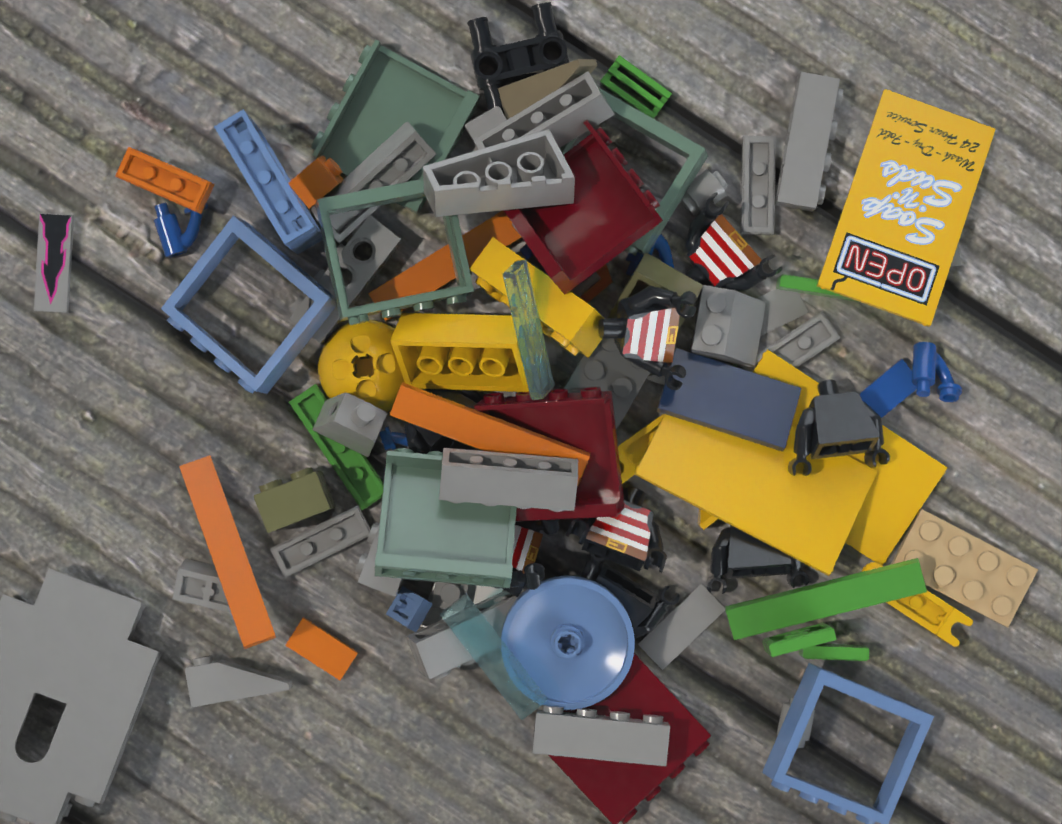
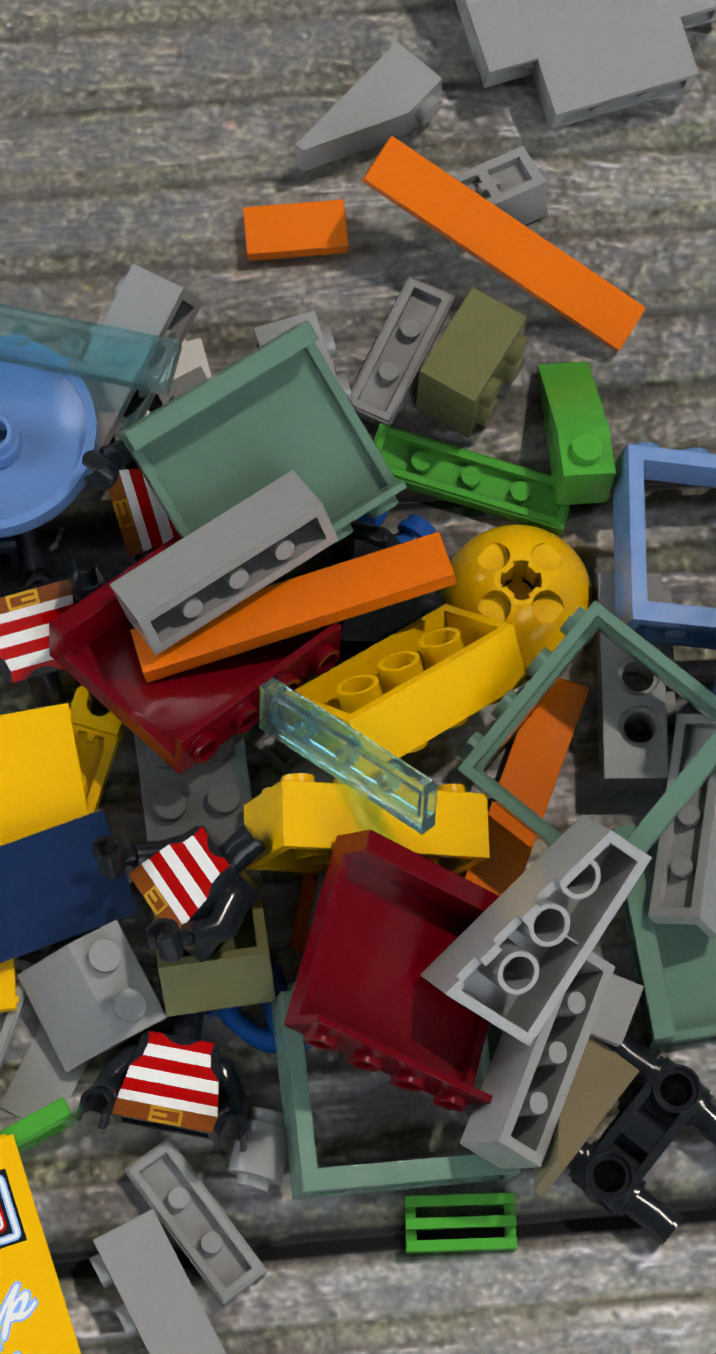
camera: 140 degrees right, 15 degrees down
light grey torso [312,393,387,457] -> none
medium blue bracket [386,586,433,632] -> none
none -> bright green slope [536,361,616,505]

